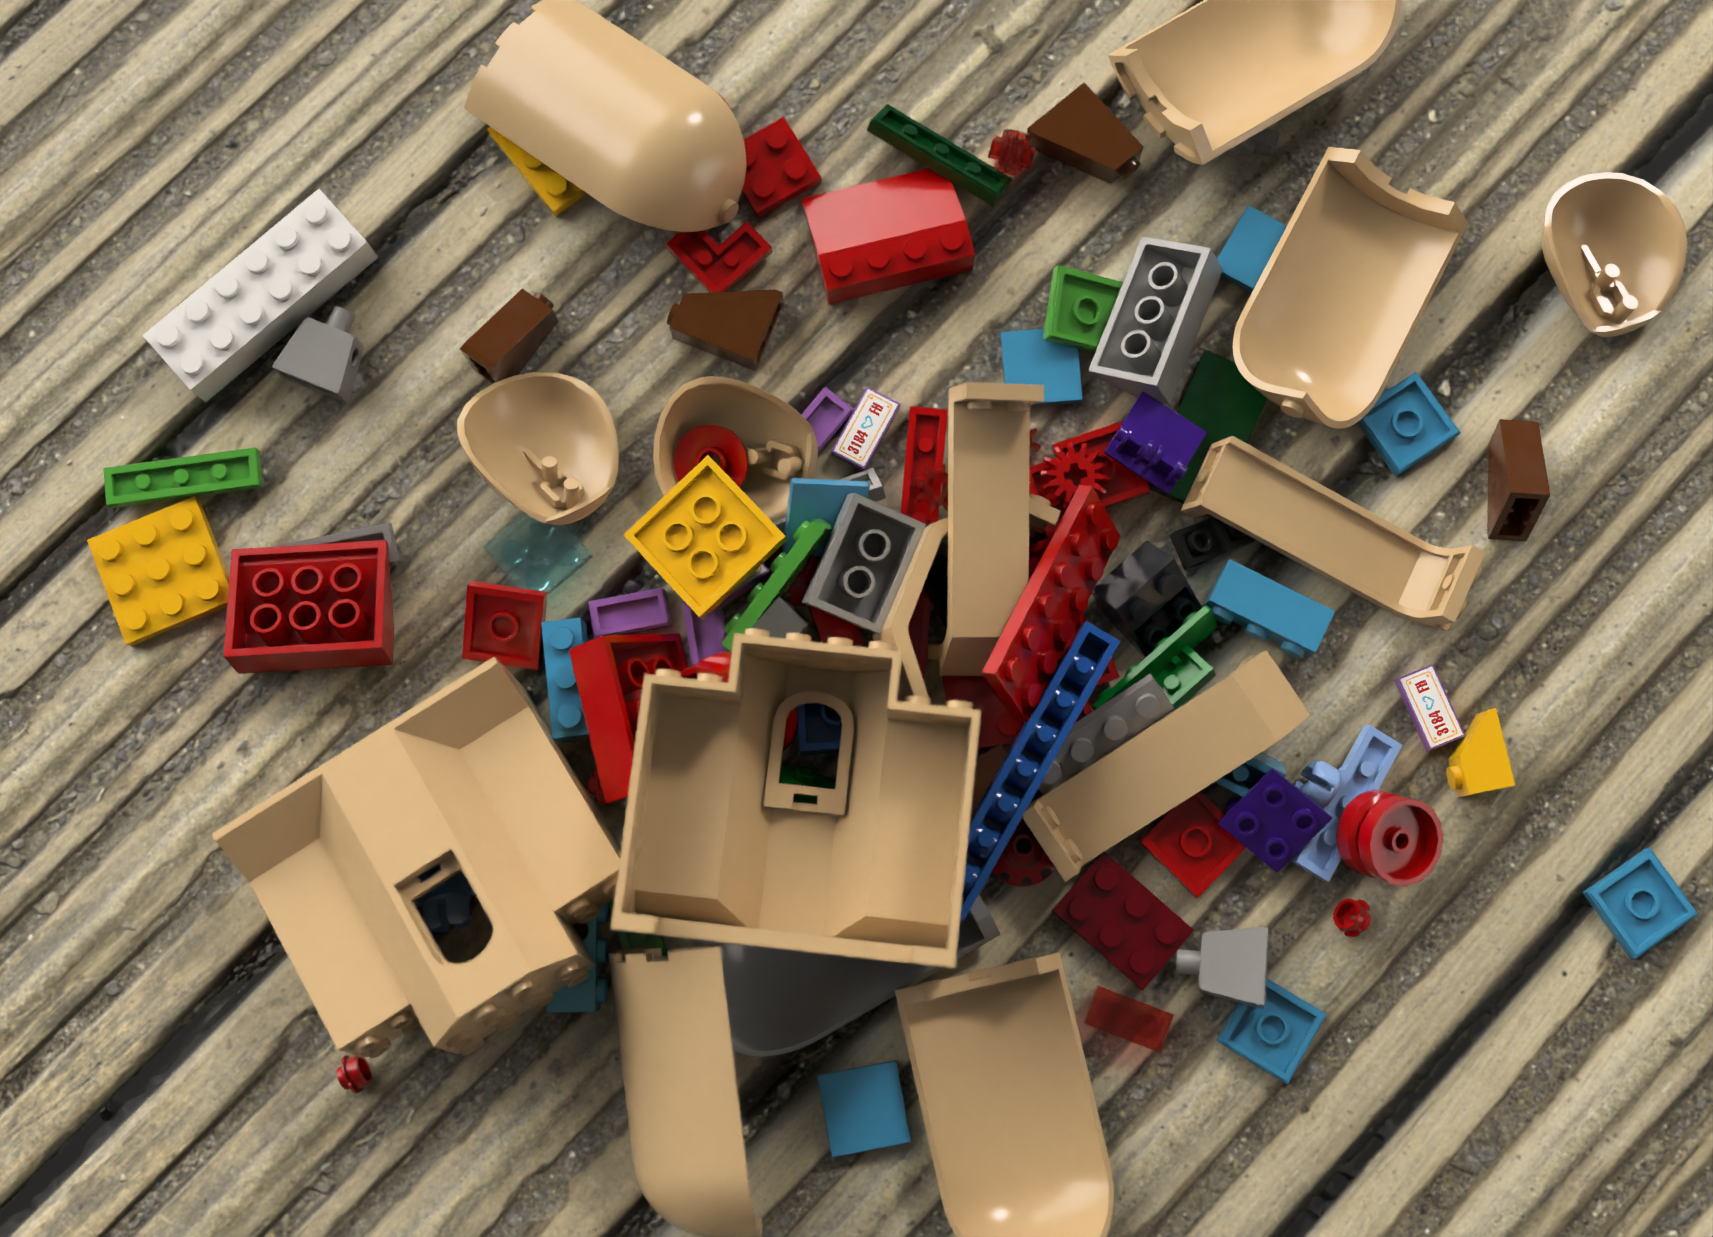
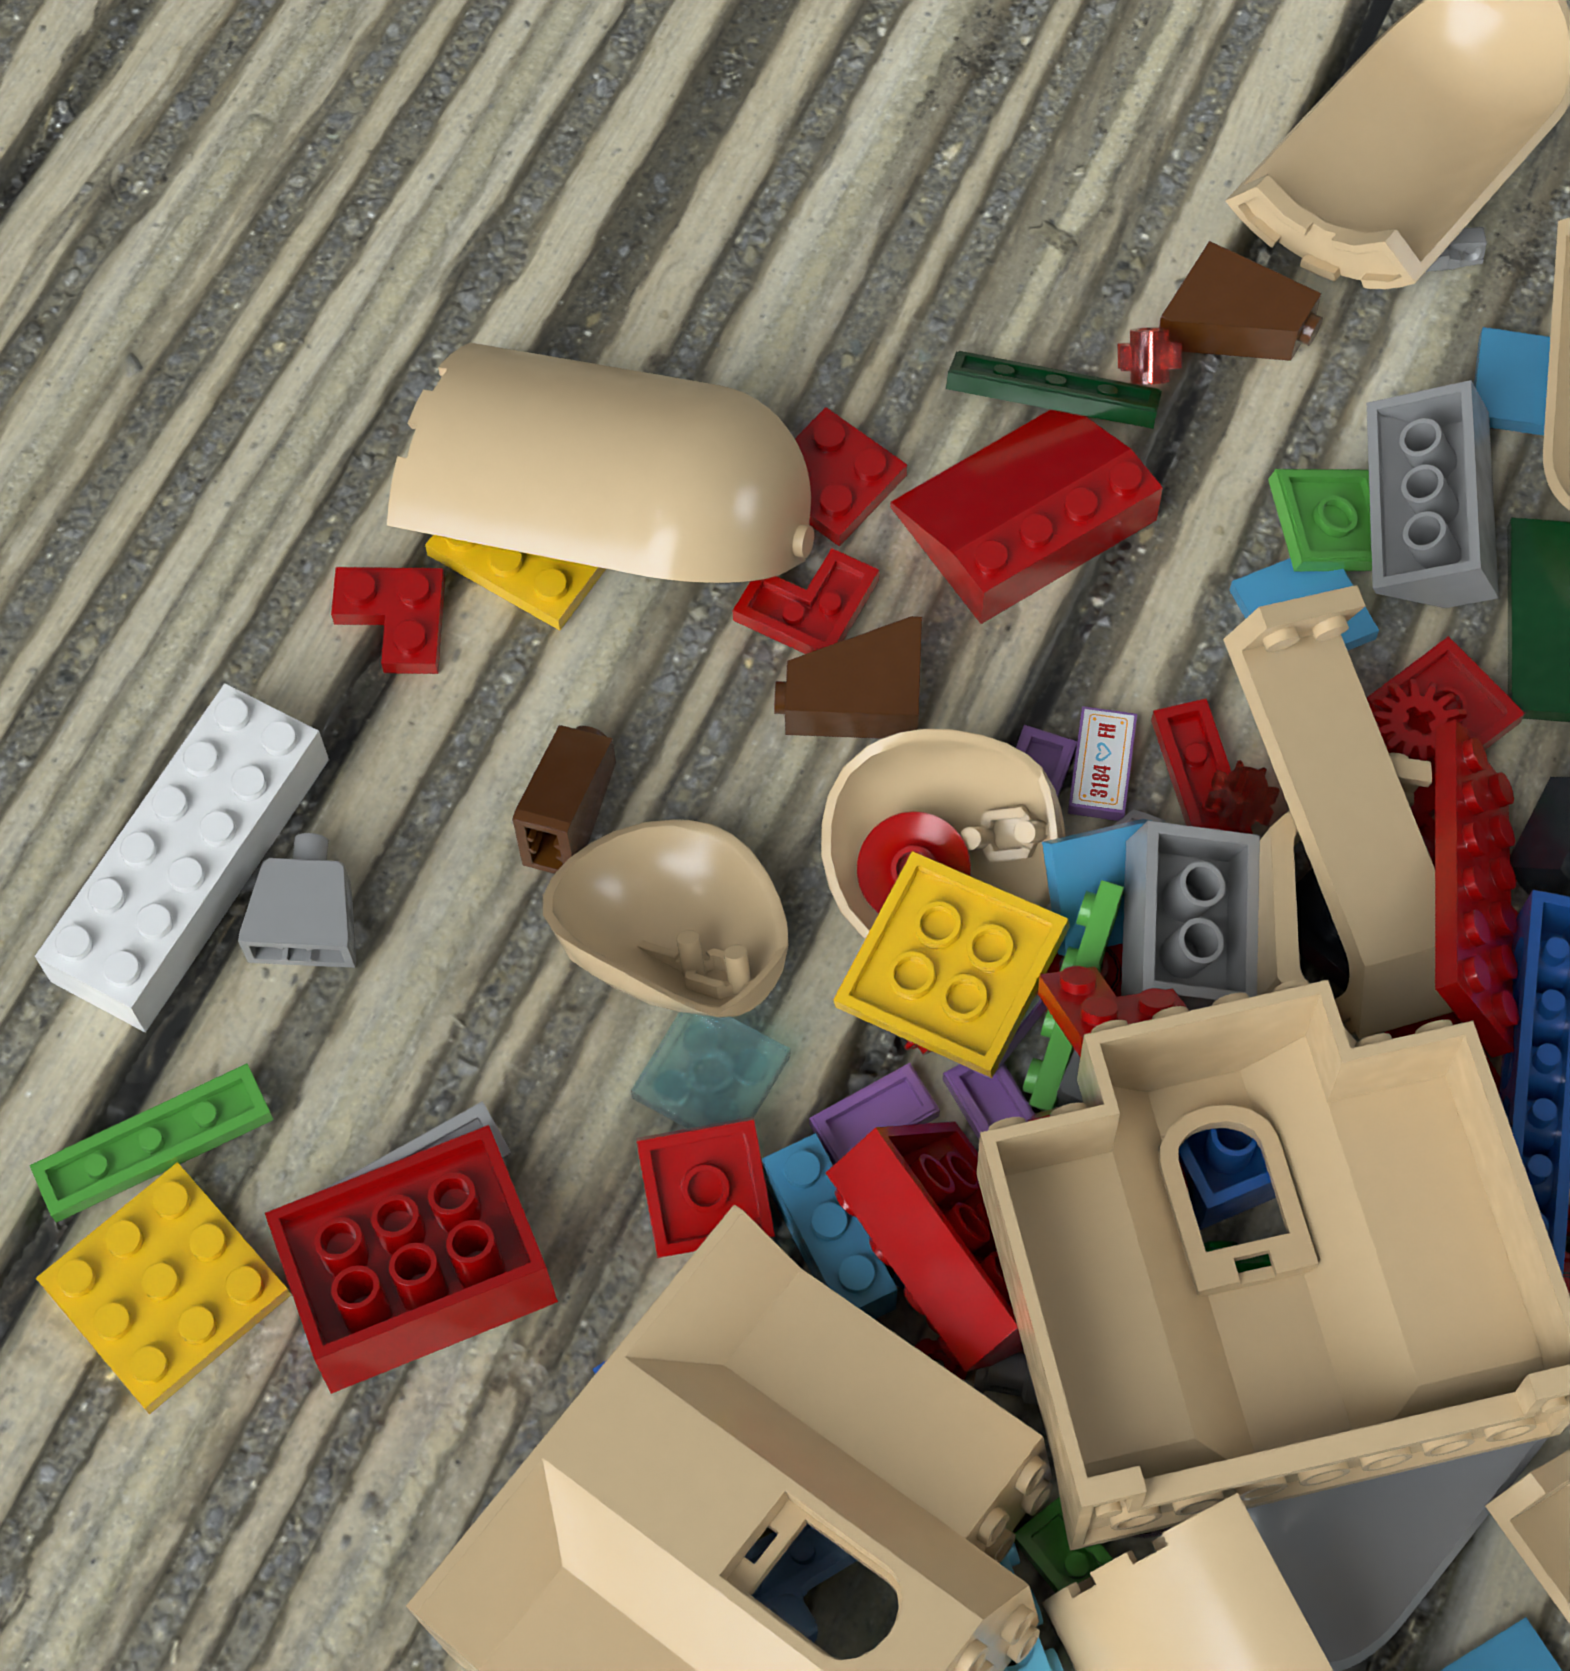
camera: 20 degrees left, 15 degrees down
dark purple hinge [1104,391,1207,495] -> none
none -> red plate [331,567,446,674]
none -> red plate [1038,966,1189,1057]

